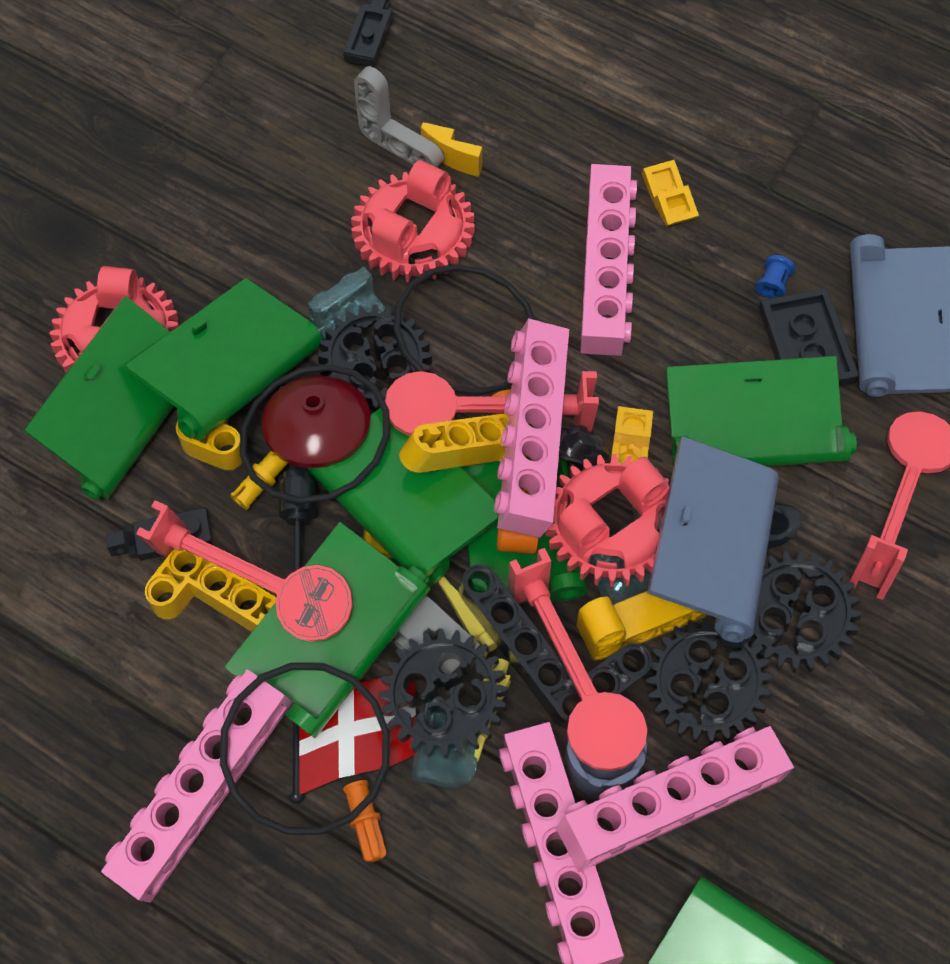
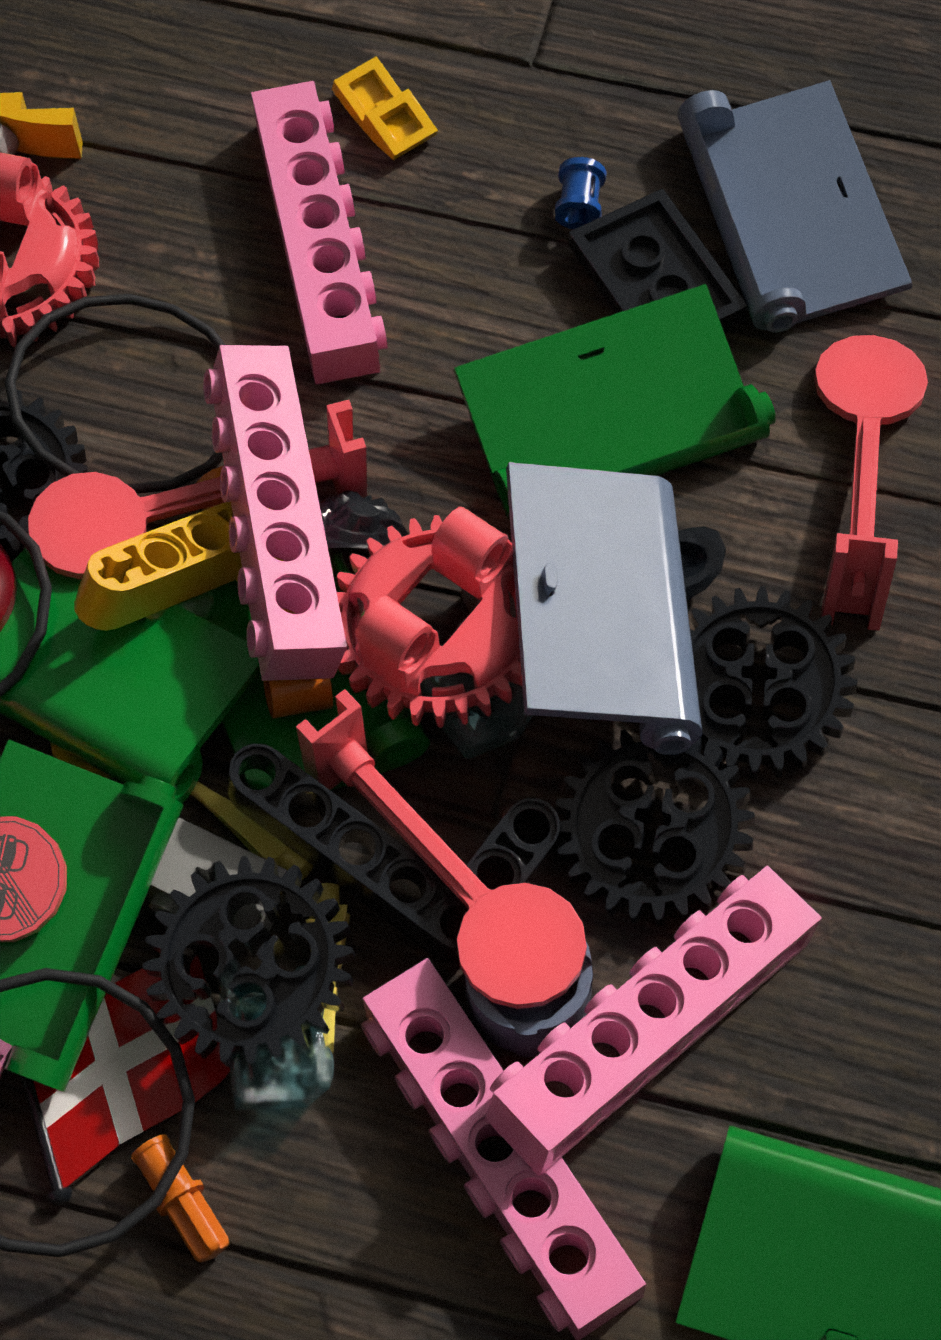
camera: 15 degrees left, 0 degrees up
yellow beam [576,591,709,661] -> none
yellow slope [611,406,653,464] -> none

